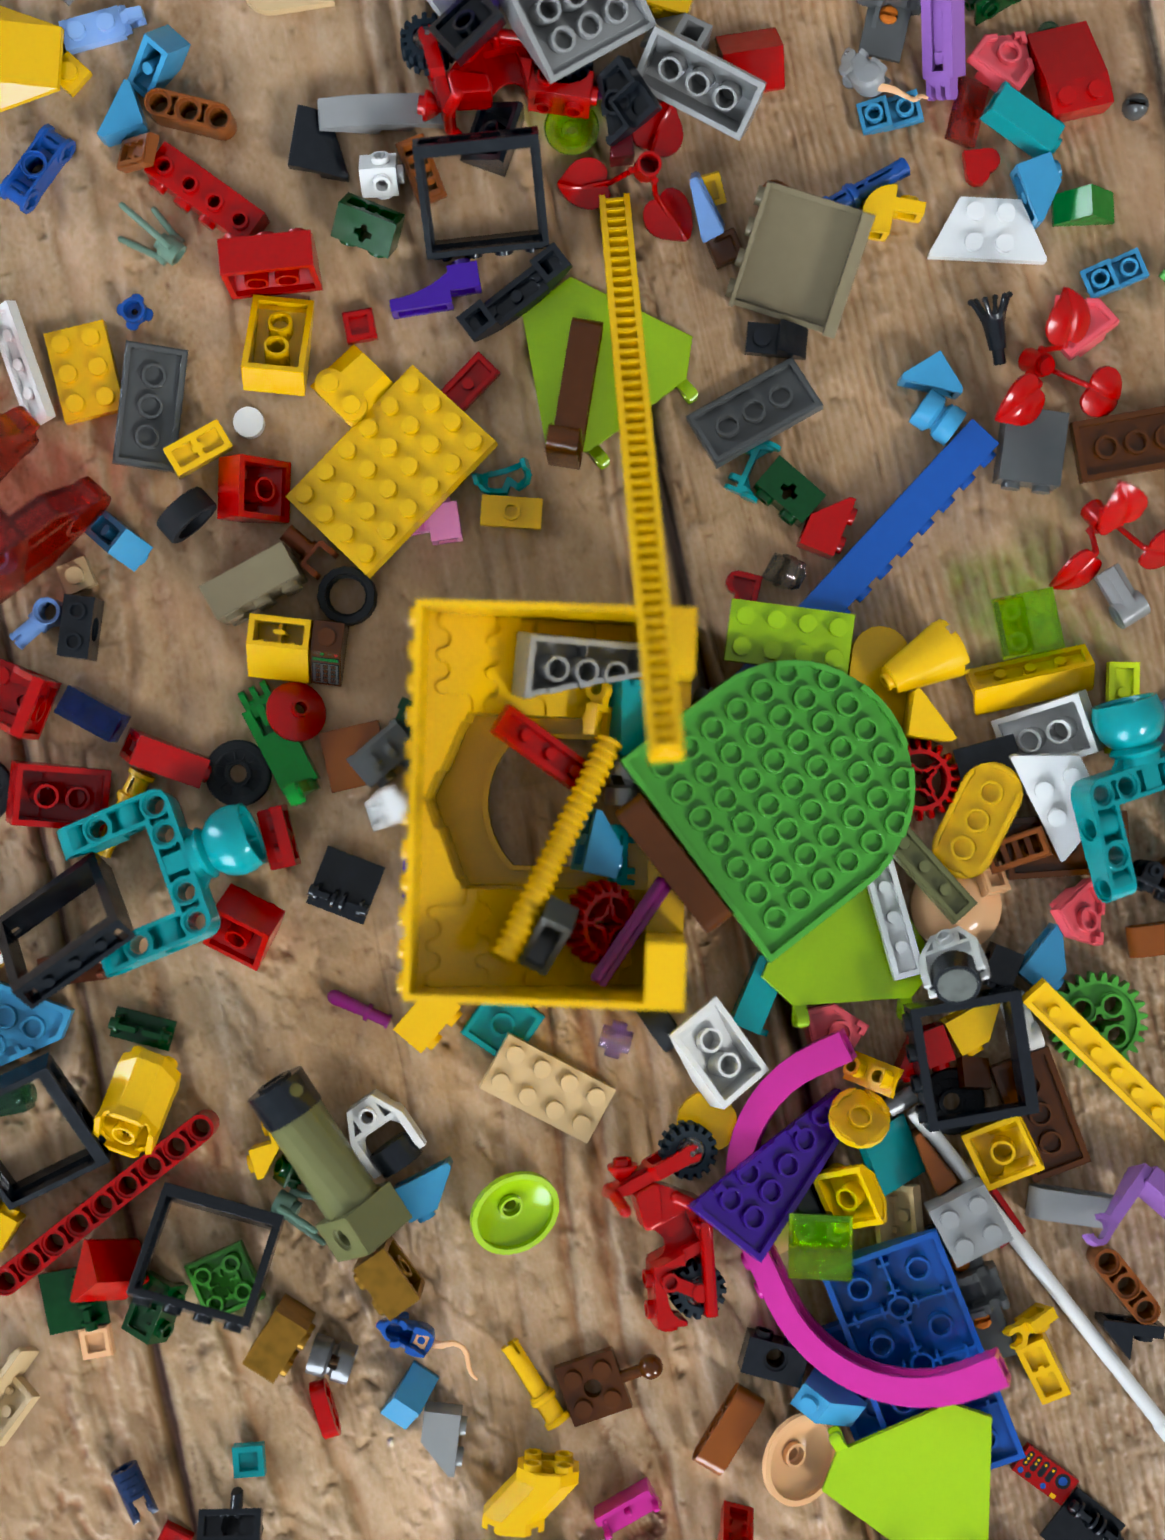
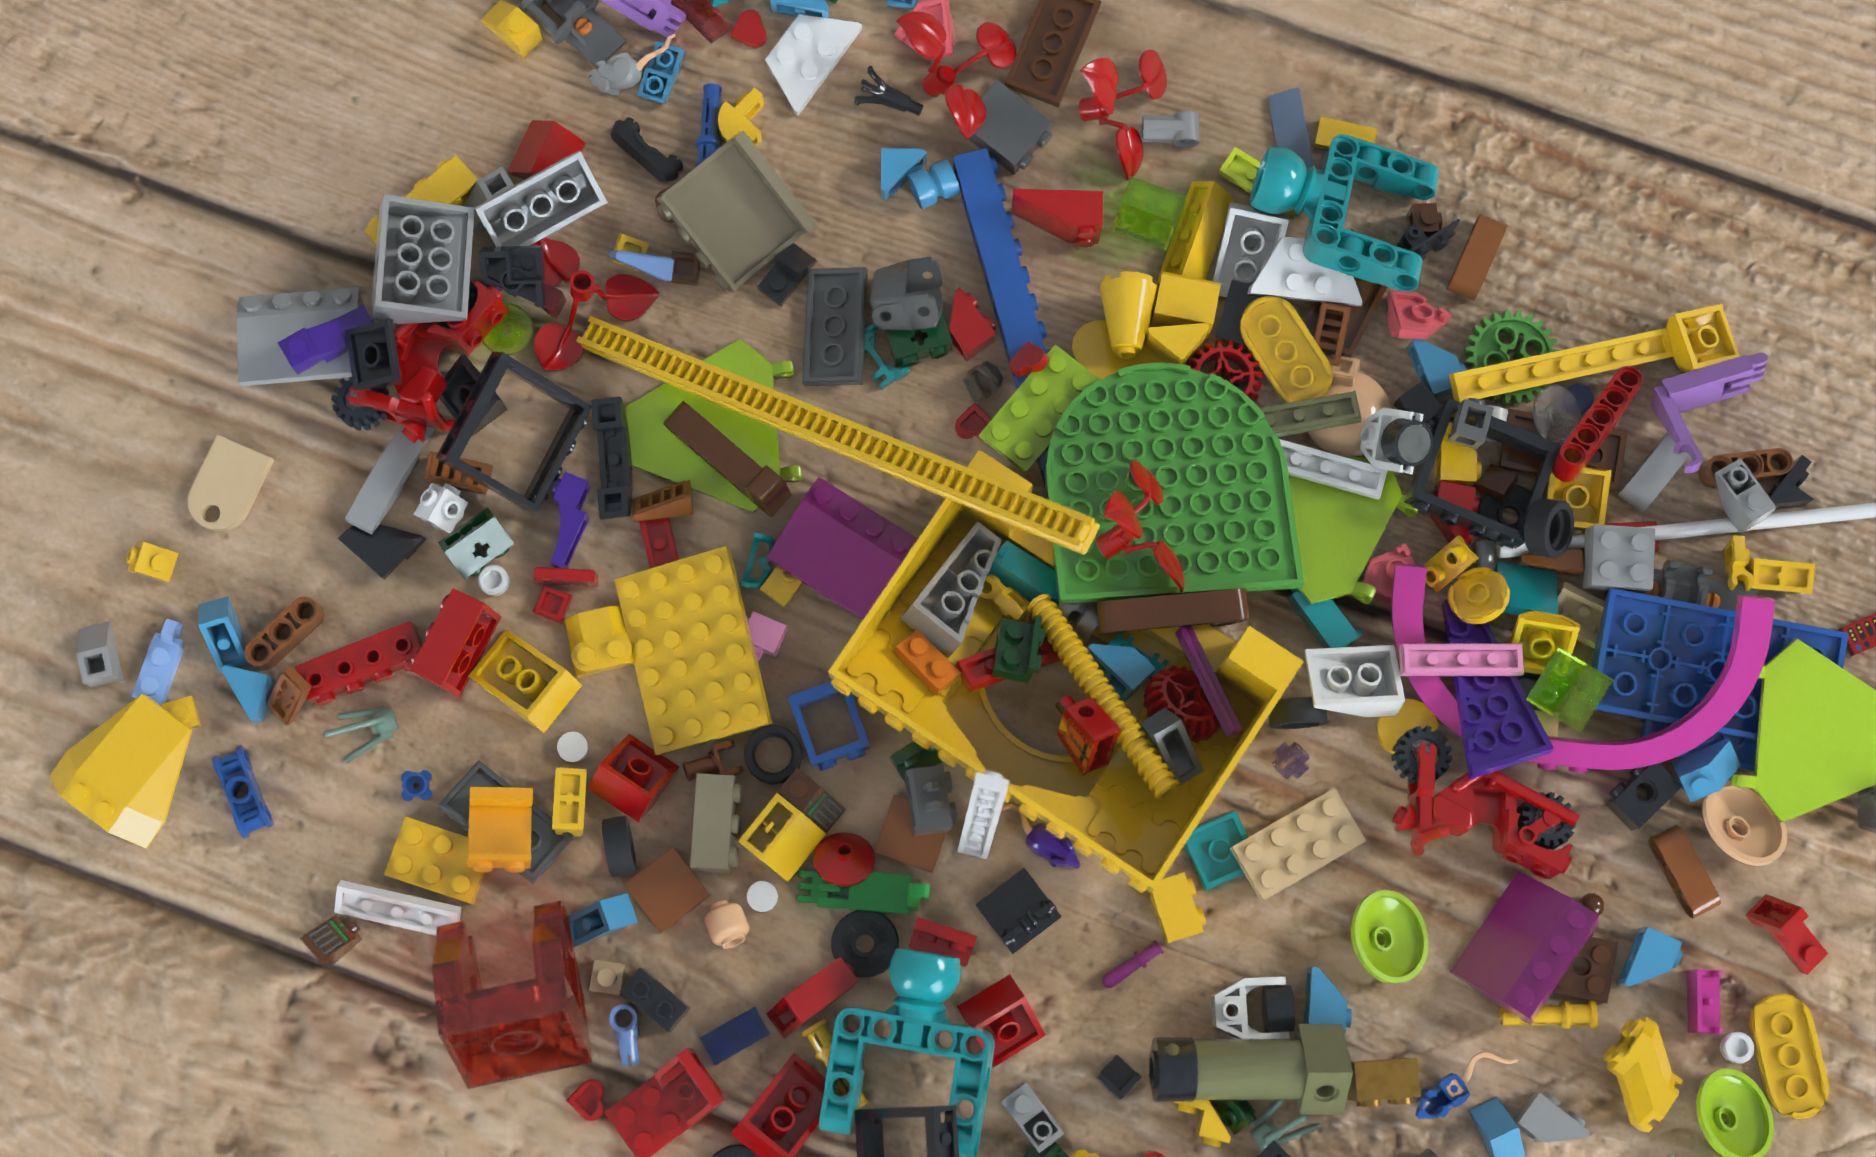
camera: 60 degrees left, 10 degrees down
none -> light orange panel [467,787,533,873]
none -> white tile [478,565,510,596]
none -> red tile [533,567,599,587]
none -> black piece [611,117,683,182]
none -> dark orange tile [624,846,711,933]
none -> dark orange slope [632,480,693,521]
none -> light nougat head [704,900,749,949]
none -> white tile [747,881,778,913]
none -> magenta slope [767,477,918,620]
none -> blue window [787,681,870,771]
none -> dark grey piece [870,257,943,330]
none -> orange plate [893,629,961,696]
none -> dark green bracket [991,616,1045,684]
none -> light grey slope [1000,1082,1064,1153]
none -> red tile [1009,341,1049,377]
none -> red slope [1011,189,1103,247]
none -> red torso [1055,695,1121,776]
none -> black panel [1095,1055,1141,1100]
none -> red plant [1096,459,1184,593]
none -> yellow slope [1150,271,1221,339]
none -> bright pink tile [1399,644,1524,676]
none -> dark grey brick [1447,398,1494,449]
none -> magenta slope [1450,871,1599,1025]
none -> black tyre [1524,498,1574,558]
none -> clear dish [1533,385,1581,445]
none -> red beam [1552,366,1643,482]
none -> clear blue tile [1562,383,1594,415]
none -> dark azure slope [1617,927,1682,987]
none -> light grey slope [1714,458,1776,534]

